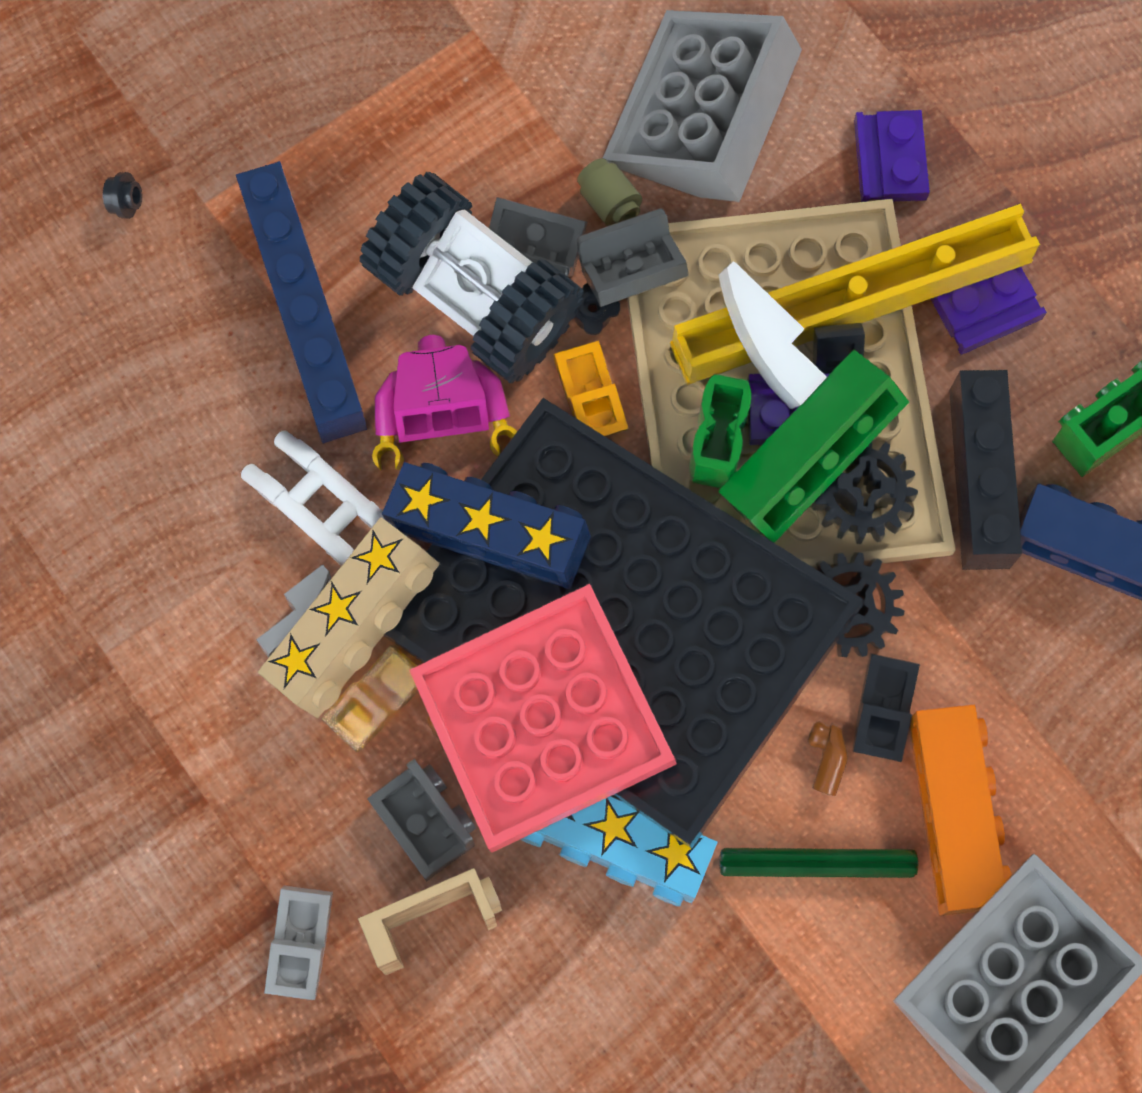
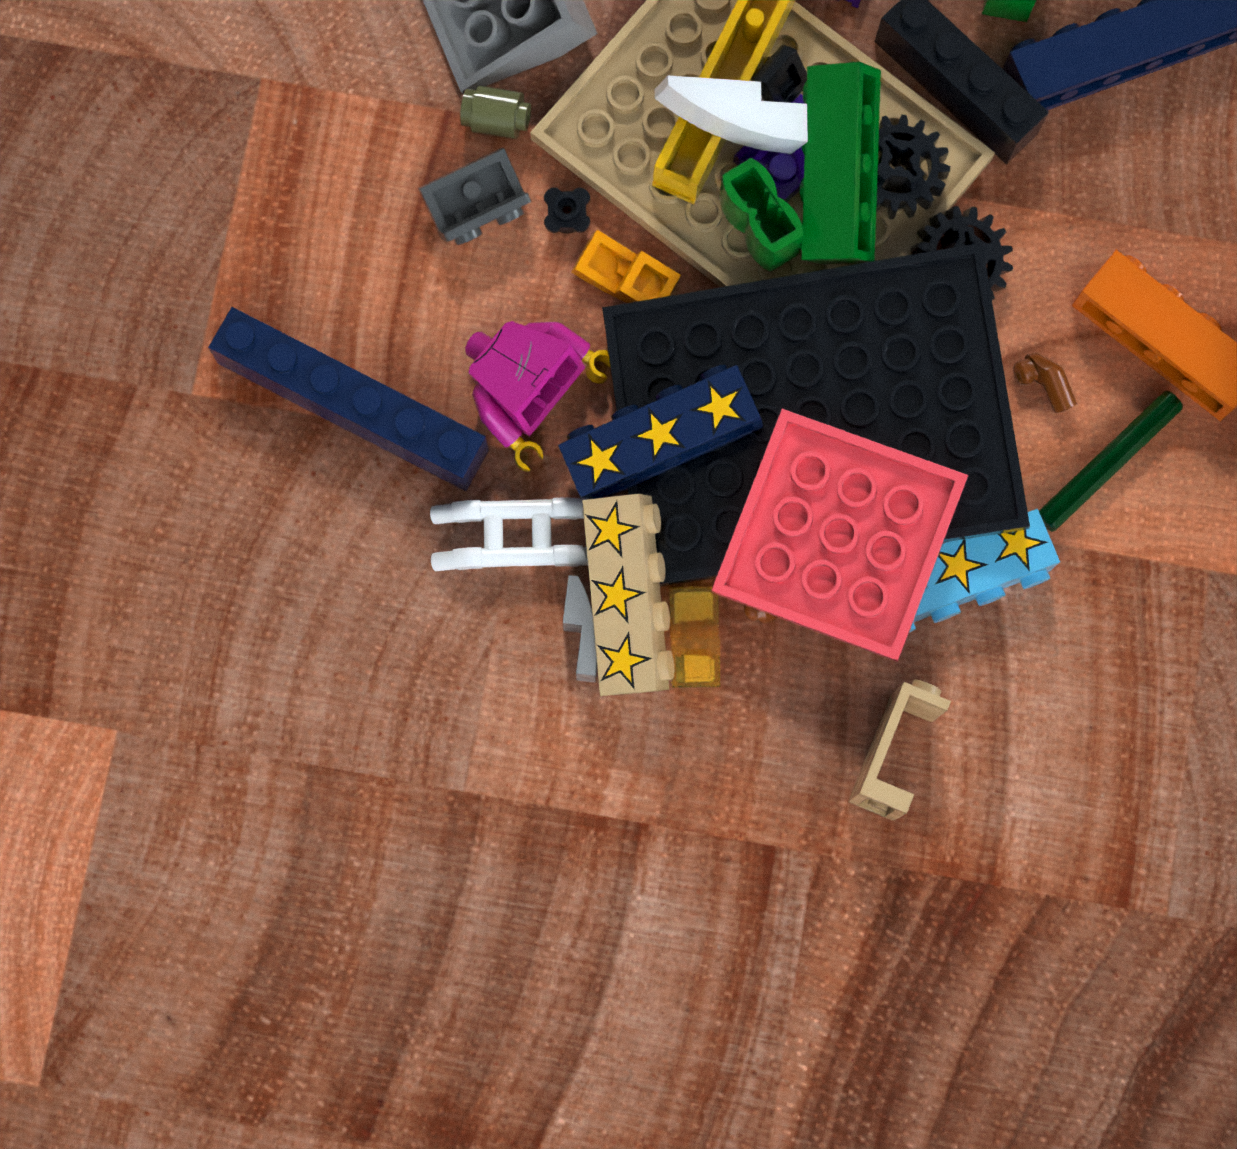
camera: 45 degrees left, 5 degrees up
black plate [103,172,143,219] -> none
light grey slope [264,885,333,1000] -> none
black plate [359,172,584,383] -> none
dark grey bracket [367,759,476,882] -> none
dark grey bracket [576,209,689,307] -> none
black slope [852,653,920,762] -> none

